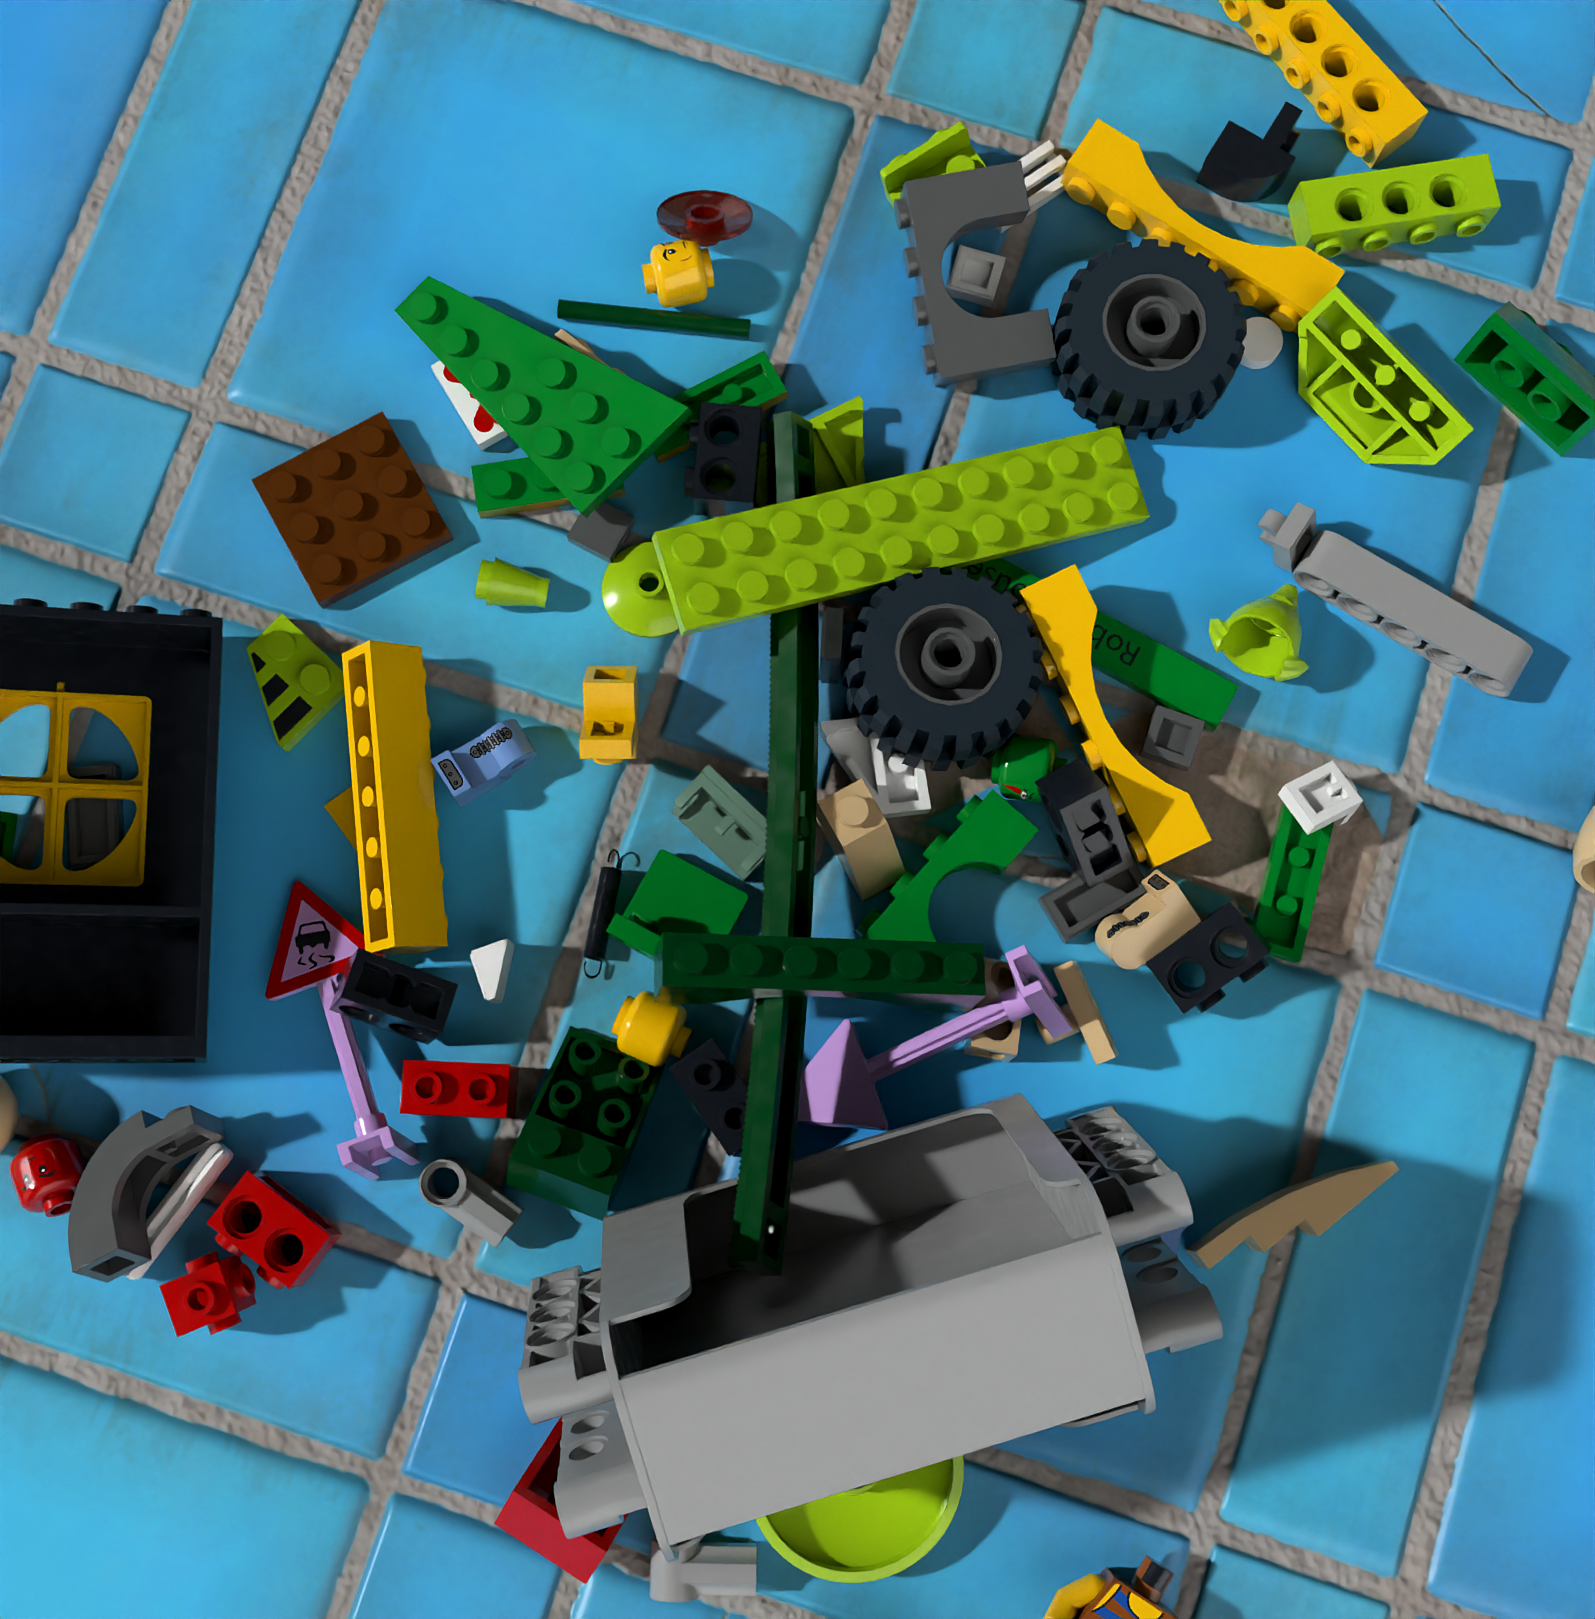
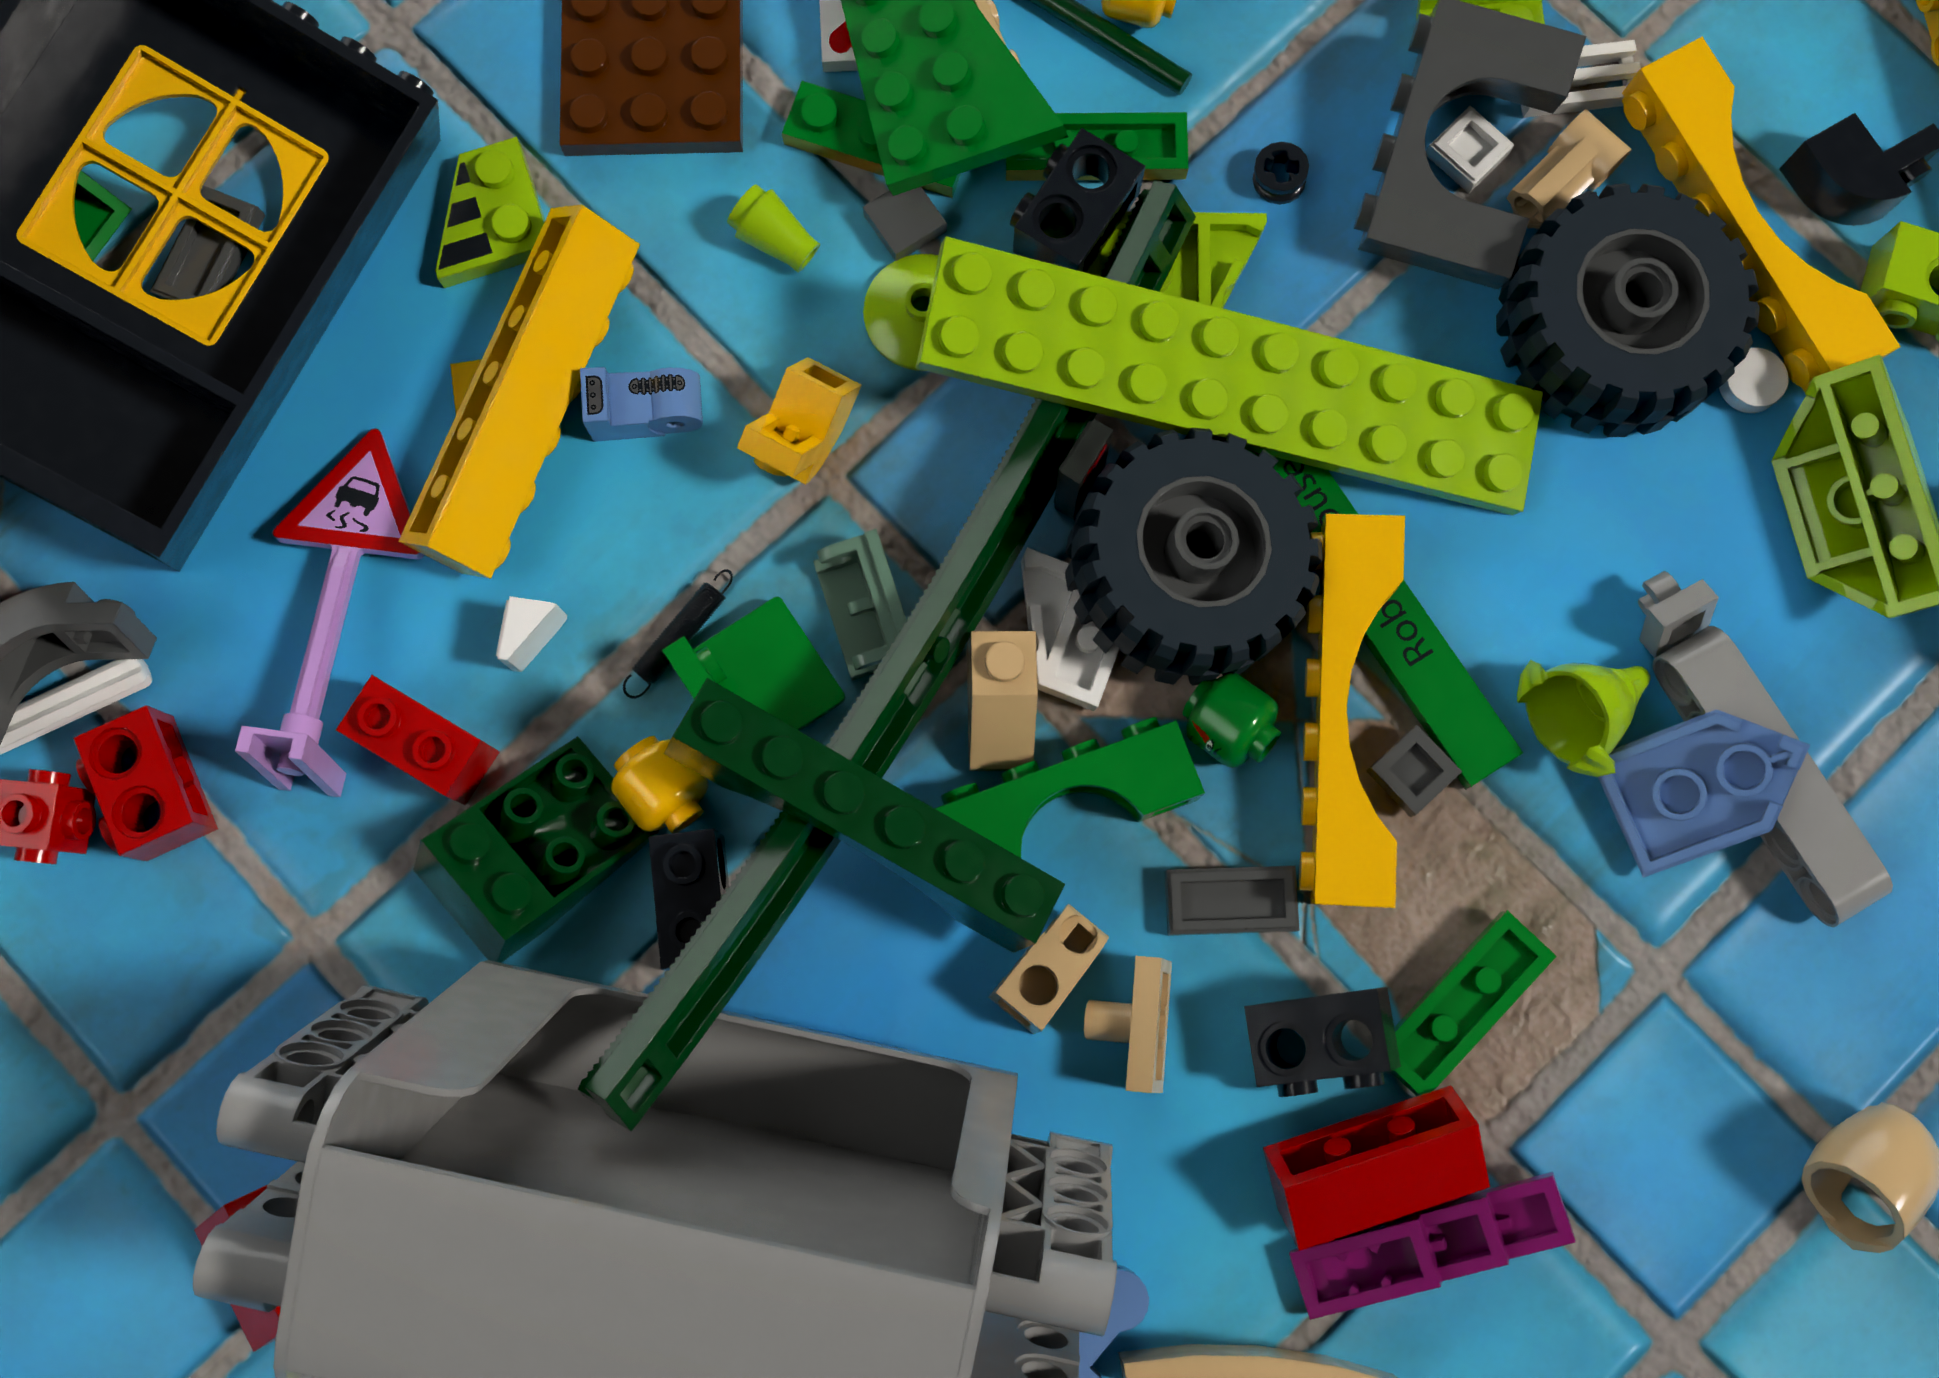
camera: 30 degrees right, 0 degrees up
black brick [329,948,459,1045] -> none
light grey piece [419,1157,524,1248] -> none
lavender piece [797,945,1073,1131] -> none
black brick [1035,758,1134,889] -> none
tan leg [1095,869,1201,970] -> none
white bracket [1278,760,1363,835] -> none
none -> black bush [1252,142,1309,205]
none -> red brick [1263,1085,1490,1251]
none -> magenta slope [1289,1172,1576,1320]
none -> tan piece [1506,109,1632,229]
none -> medium blue tile [1598,709,1810,878]

